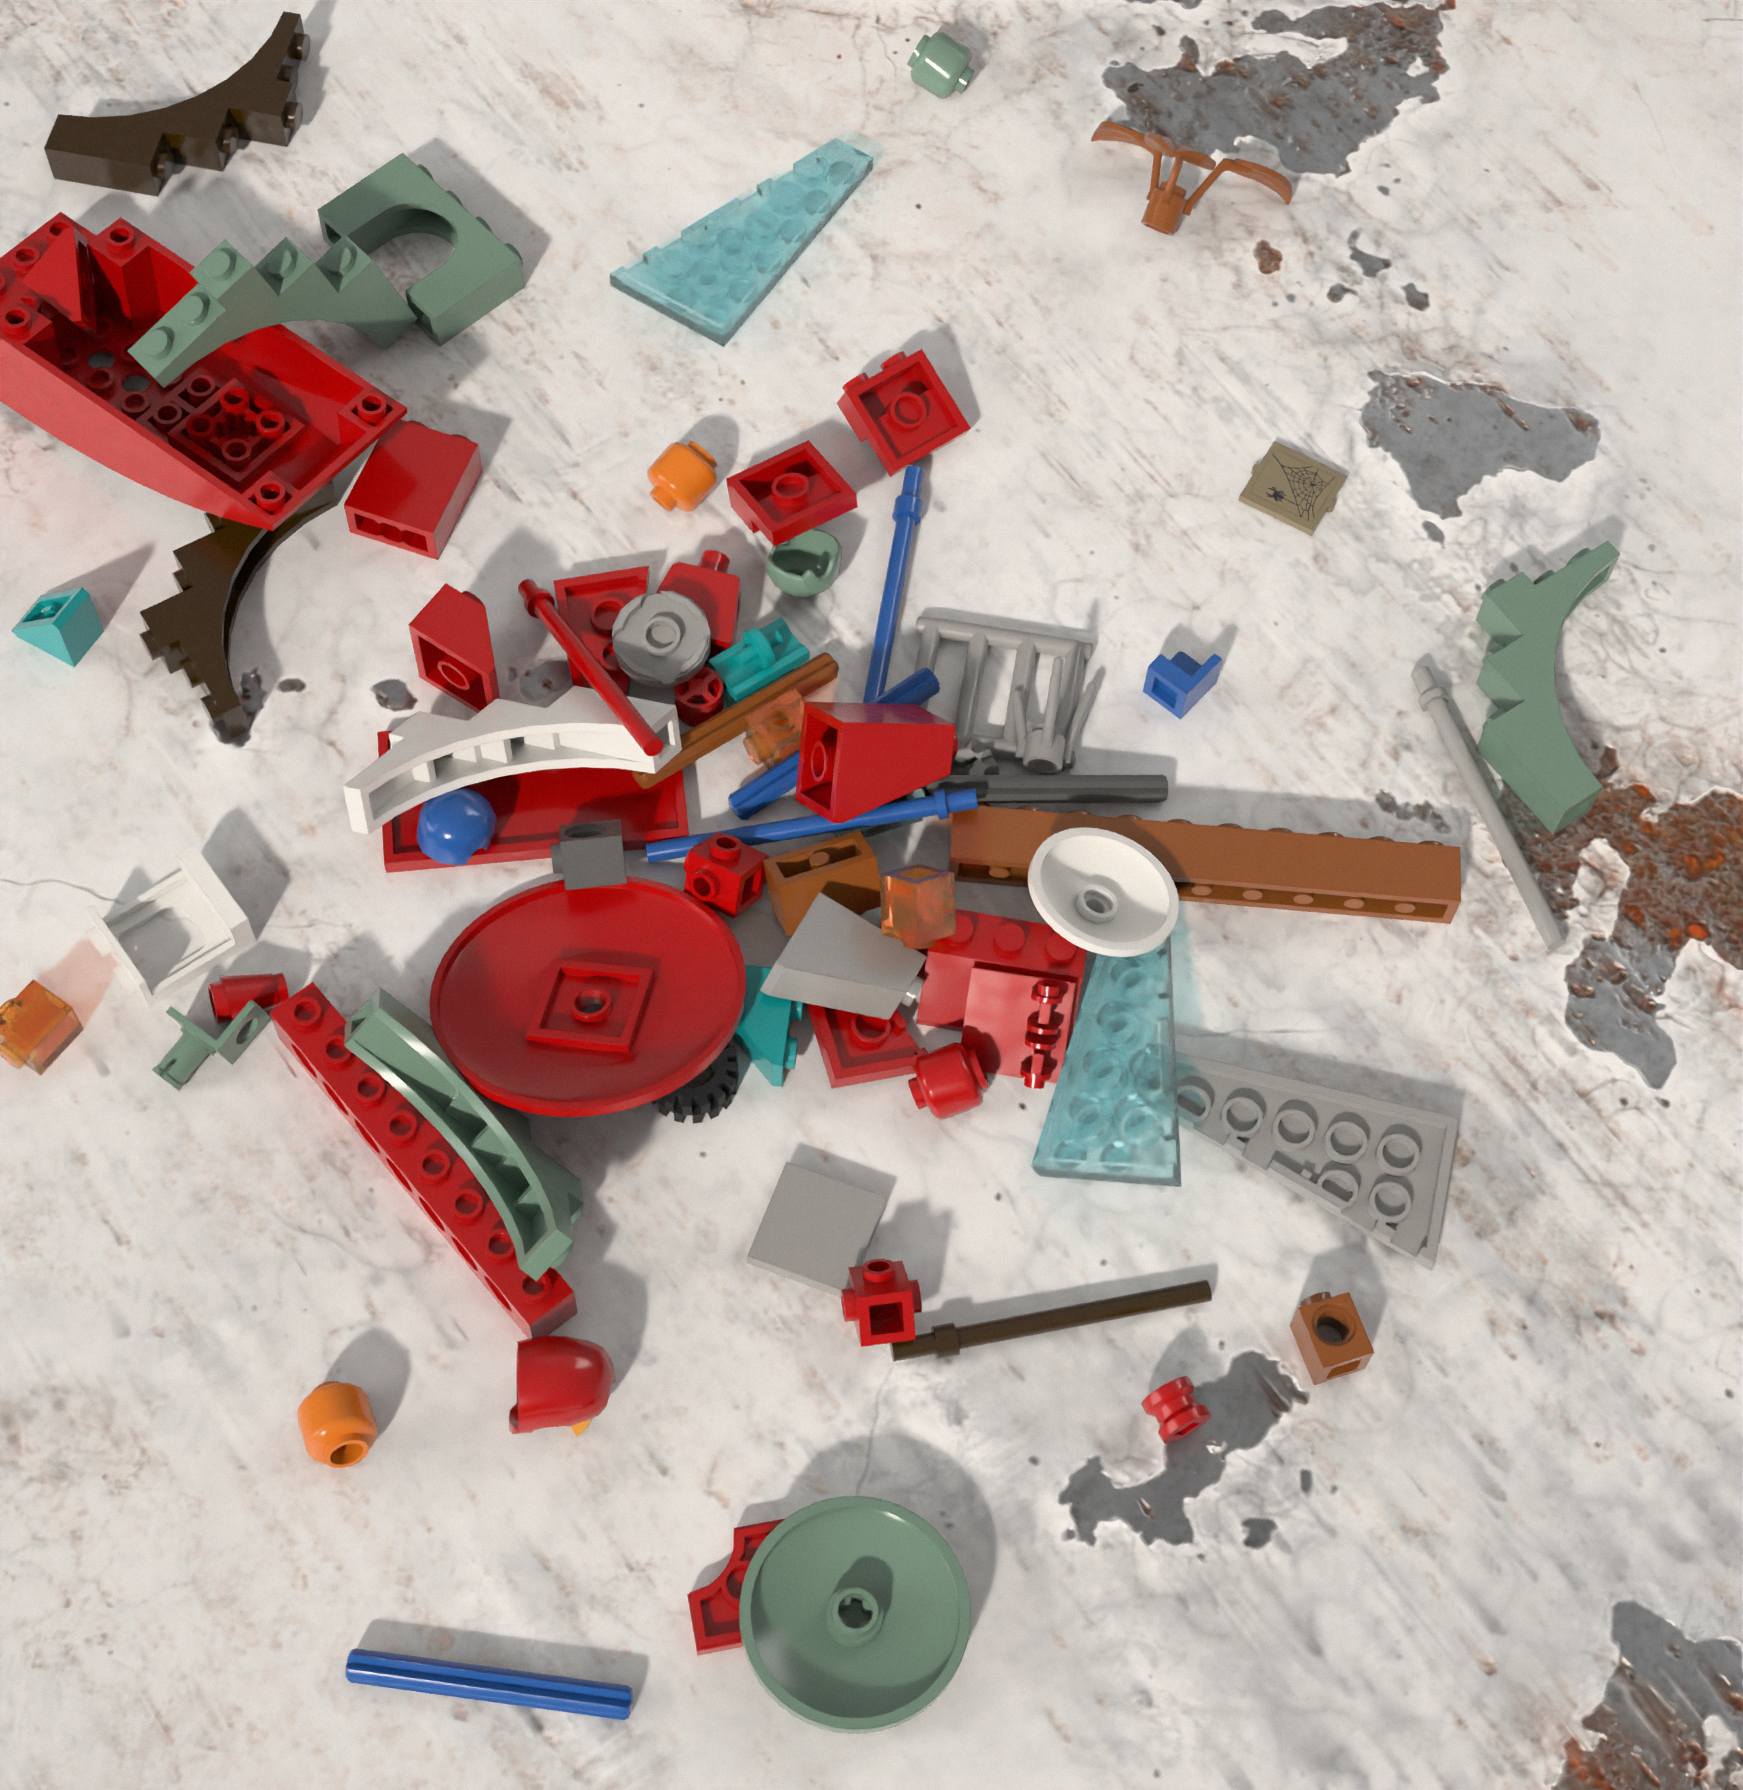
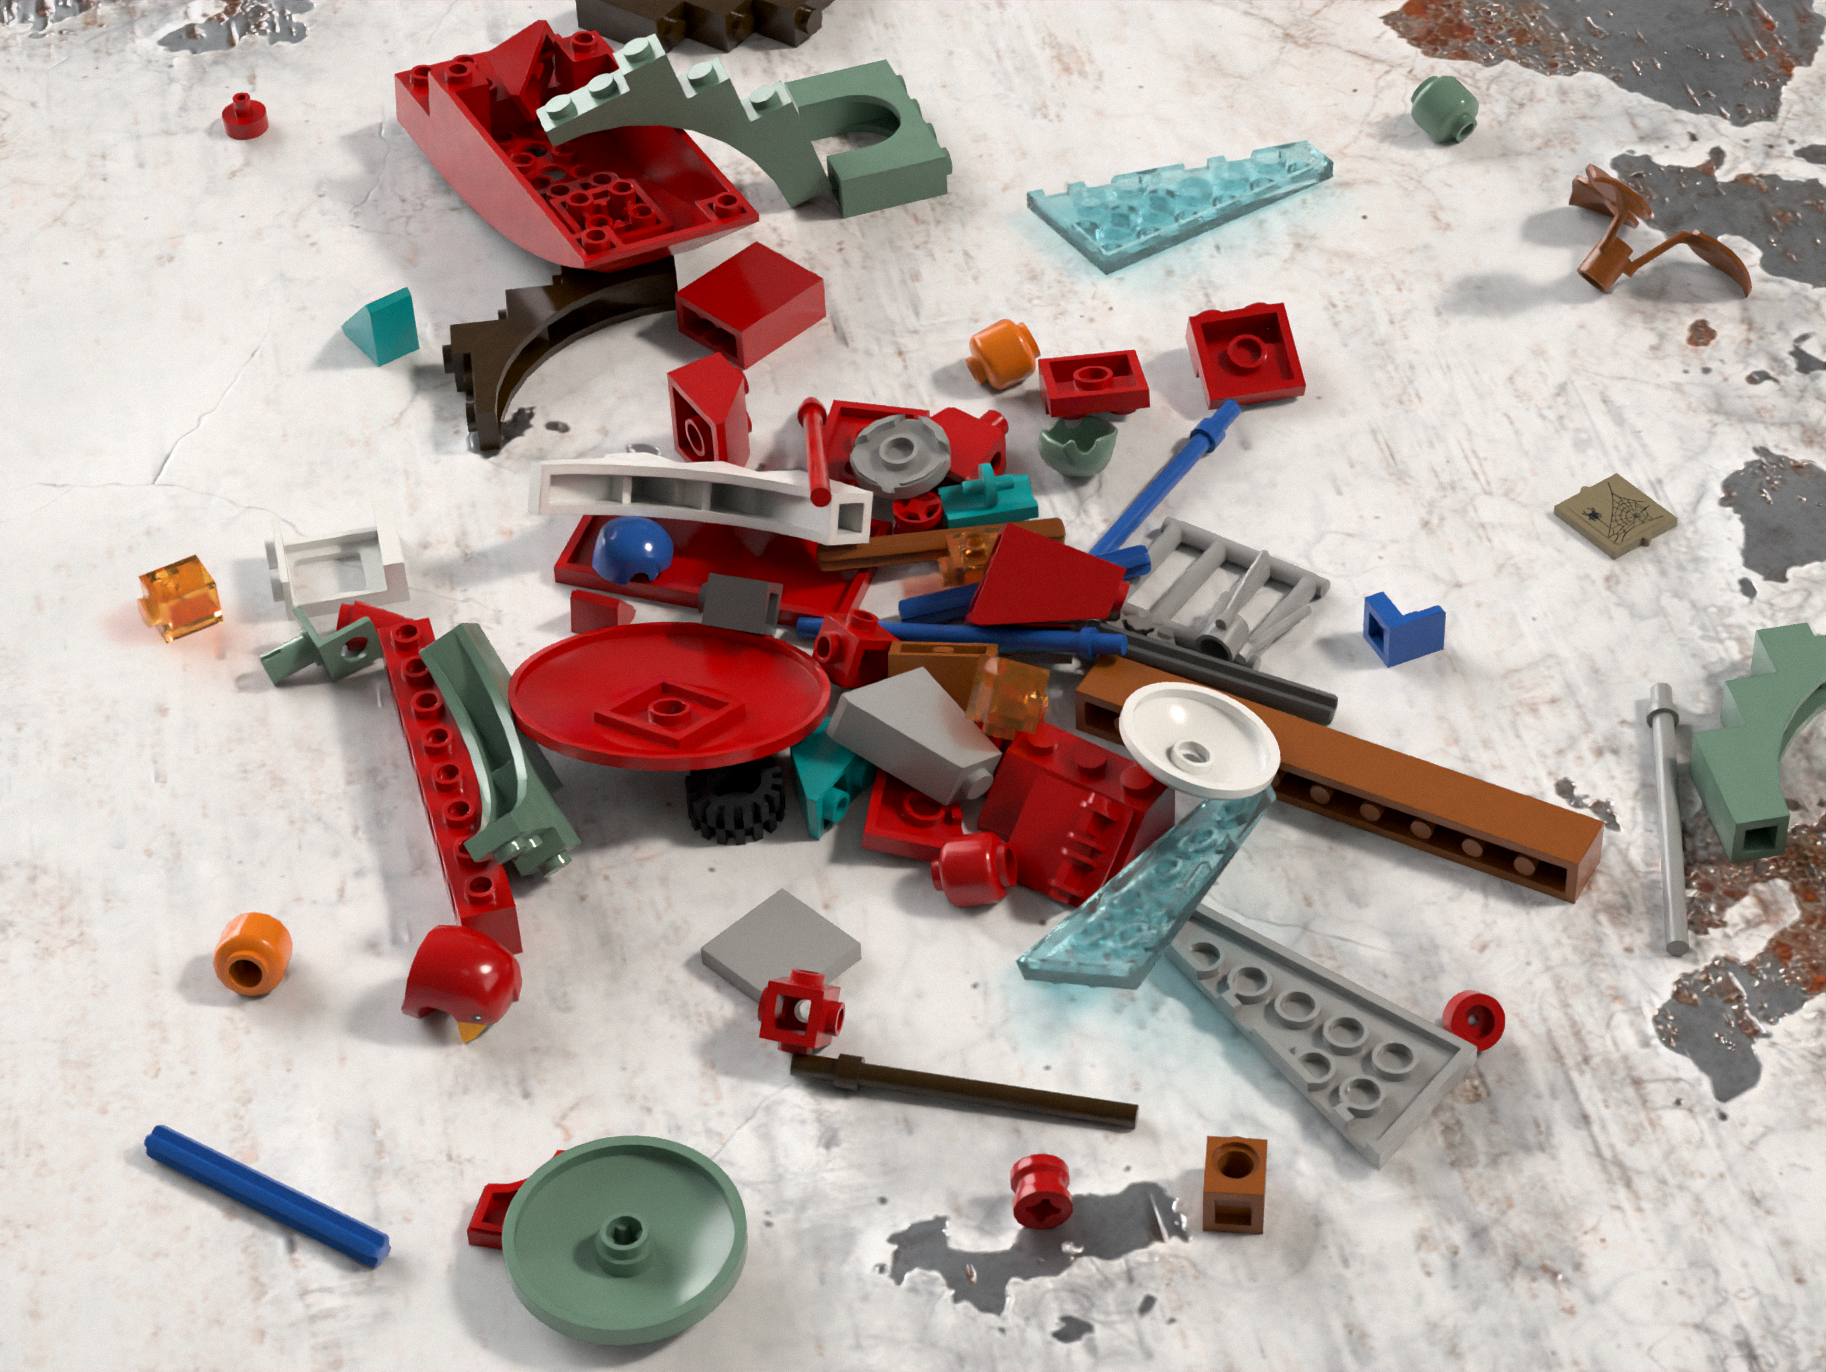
camera: 30 degrees right, 20 degrees down
none -> red slope [570,589,636,634]
none -> red tile [1442,990,1505,1052]

